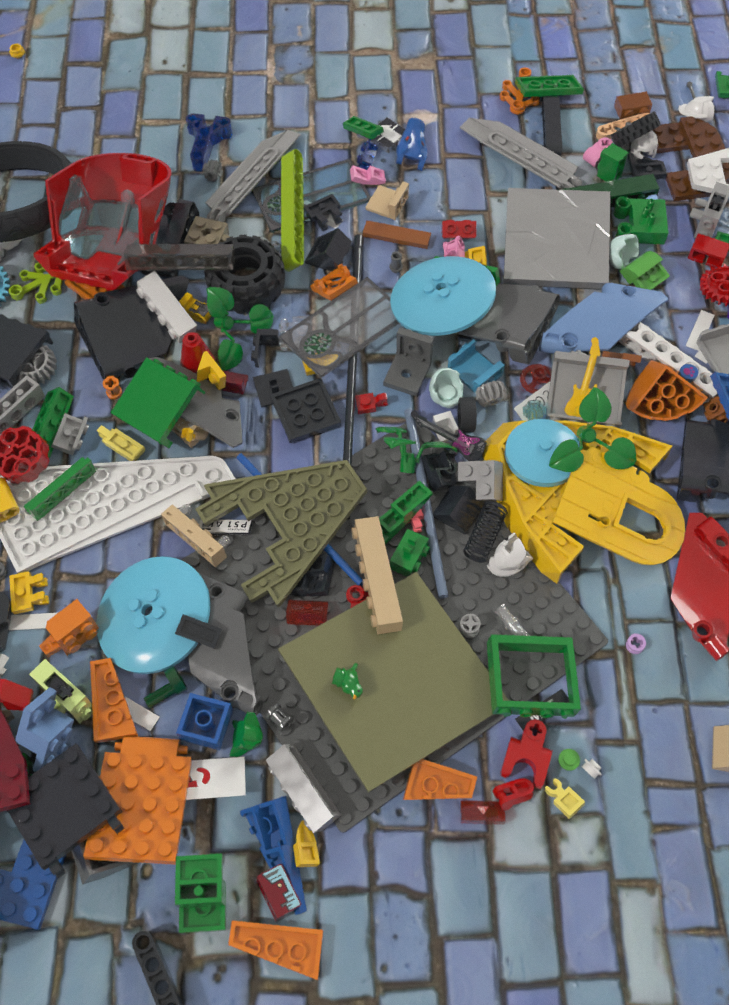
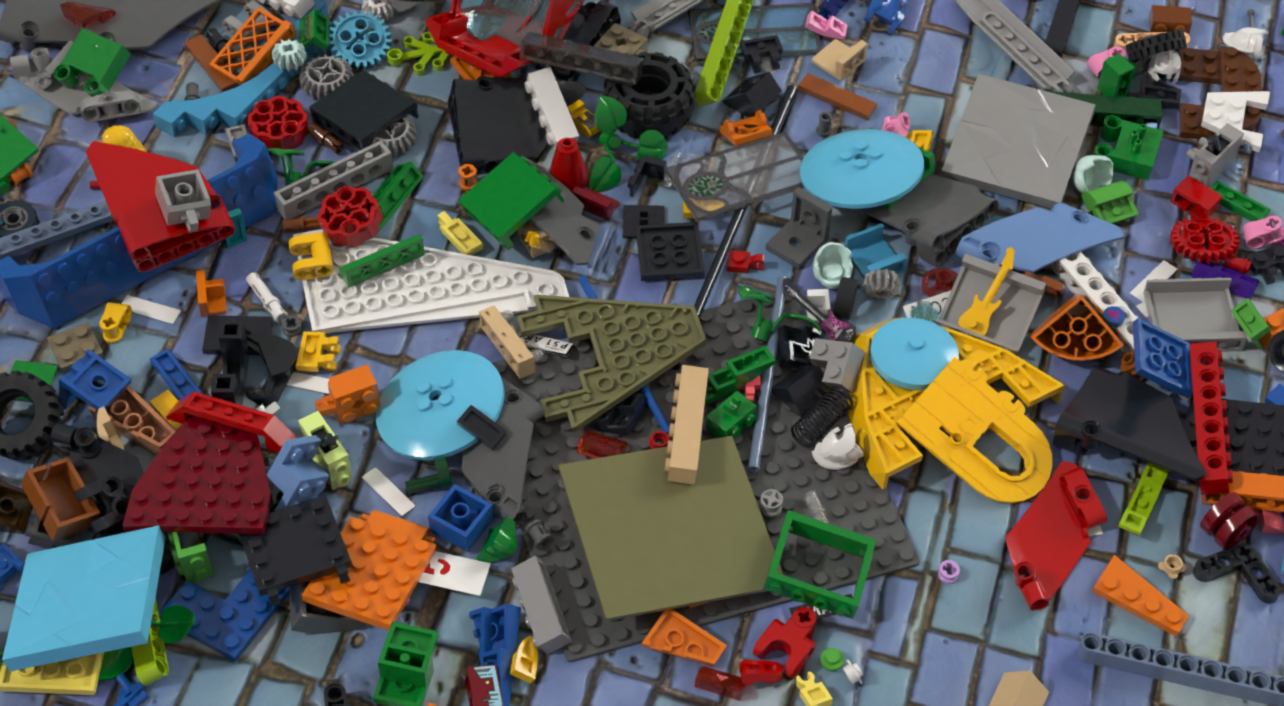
camera: 15 degrees right, 10 degrees down
light grey bracket [51,413,89,455] -> none
orange wing [90,658,138,743] -> none
yellow slope [197,351,226,390] -> none
green animal [332,663,363,699] -> none
red bracket [441,220,476,239] -> none
green plant [549,387,636,472] -> none

